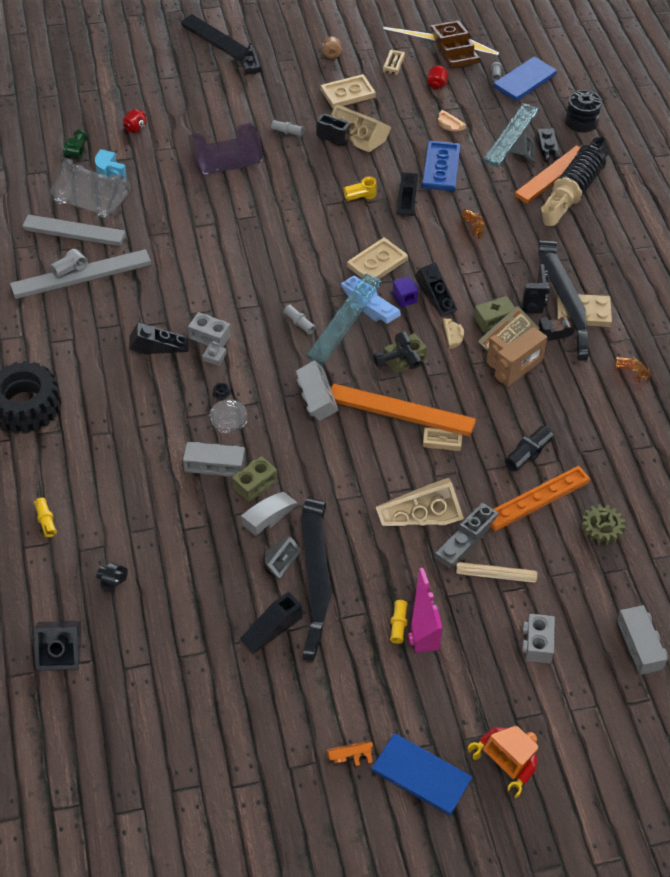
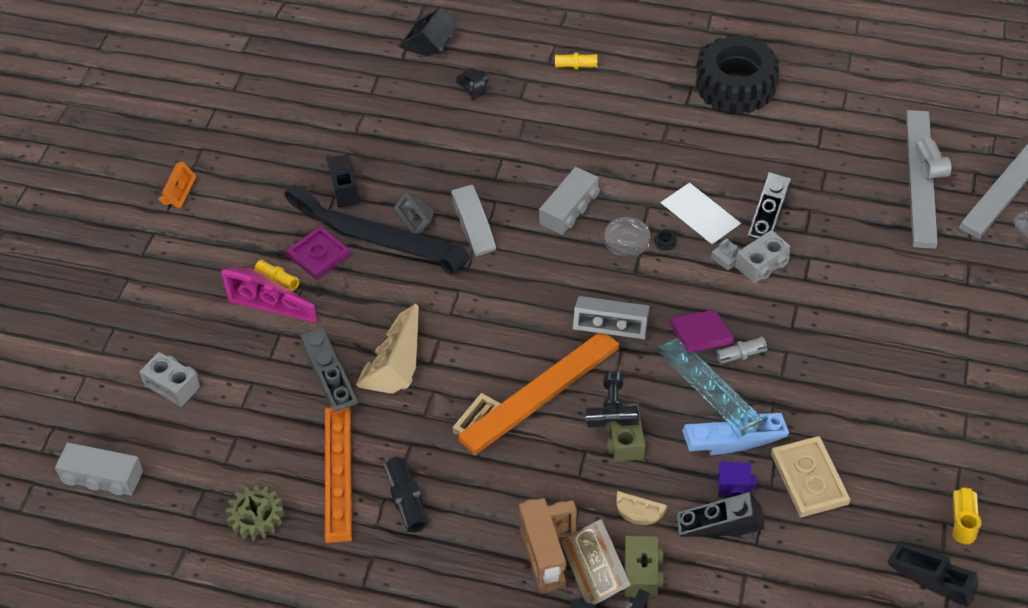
camera: 120 degrees right, 0 degrees up
olive brick [232,456,278,503] -> none
blue tile [372,733,472,816] -> none
tan axle [456,562,537,583] -> none
orange torso [468,726,538,798] -> none
none -> magenta tile [286,226,351,280]
none -> white sticker [660,183,741,244]
none -> magenta tile [670,310,734,353]

